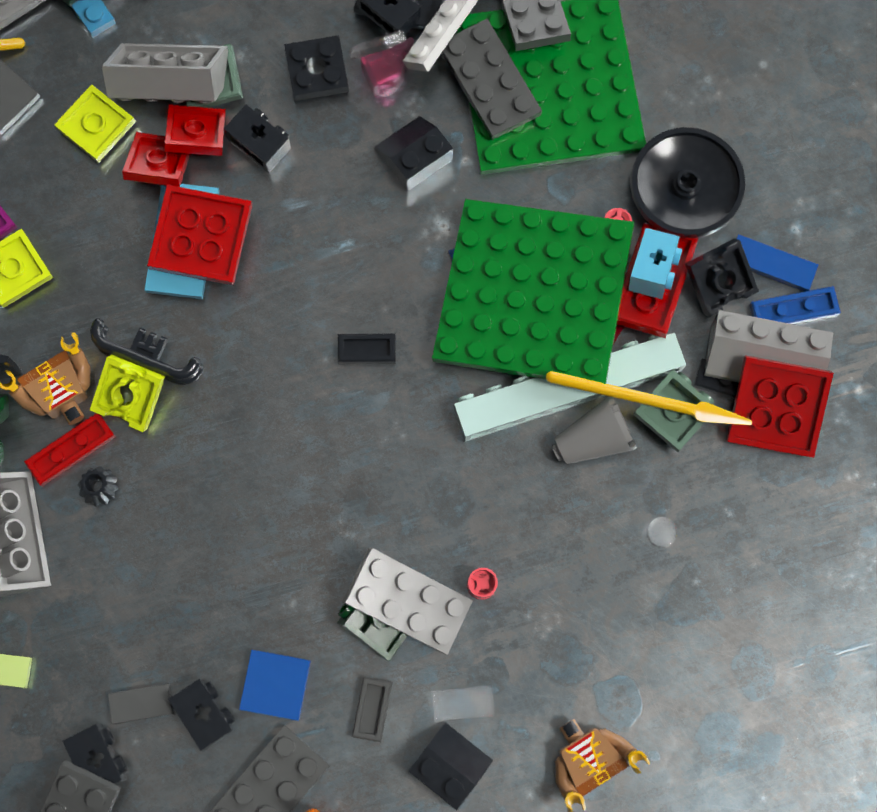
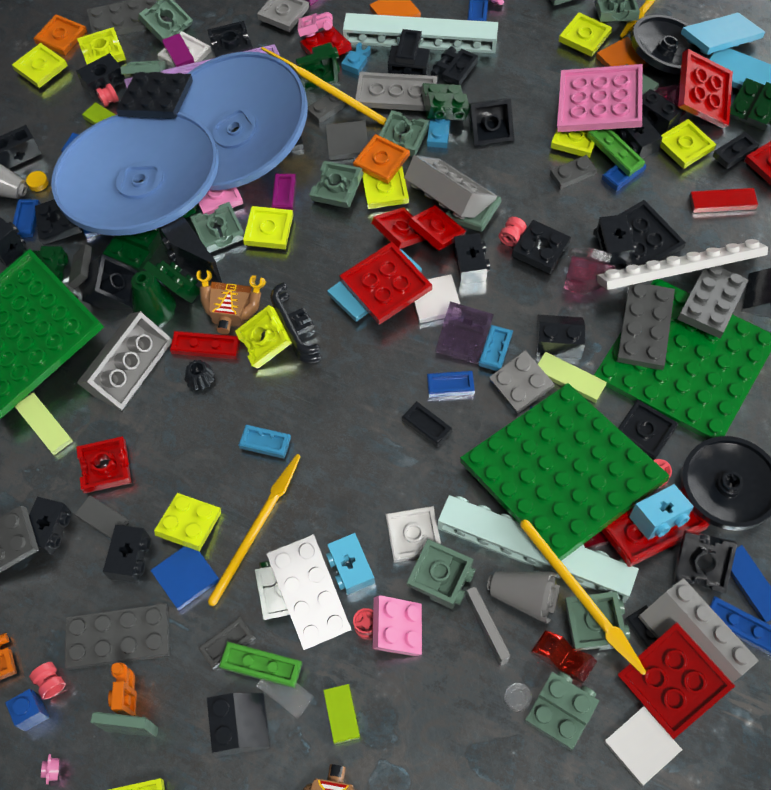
camera: 50 degrees right, 15 degrees down
none -> red brick [76,436,131,494]
none -> neon yellow plate [154,493,221,552]
none -> yellow piece [208,454,300,606]
none -> bright green tile [219,642,302,689]
none -> dark azure plate [239,425,291,459]
none -> sand green brick [309,161,364,208]
none -> lime tile [323,684,360,745]
none -> medium azure brick [326,533,375,595]
none -> orange tile [353,134,410,184]
none -> bright pink plate [373,595,422,656]
none -> sand green brick [379,110,429,156]
none -> white tile [386,506,441,563]
none -> sand green plate [407,539,476,610]
none -> white tile [413,274,462,324]
none -> blue tile [427,371,475,398]
none -> clear purple slope [435,301,494,364]
none -> light grey tile [466,587,510,666]
none -> dark azure plate [479,325,513,371]
none -> light grey plate [489,350,555,414]
none -> coral wheel [498,217,527,247]
none -> sand green plate [525,671,600,751]
none -> clear red slope [532,630,597,683]
none -> yellowish green tile [538,352,607,403]
none -> white tile [604,706,682,787]
none -> black tile [618,399,679,460]

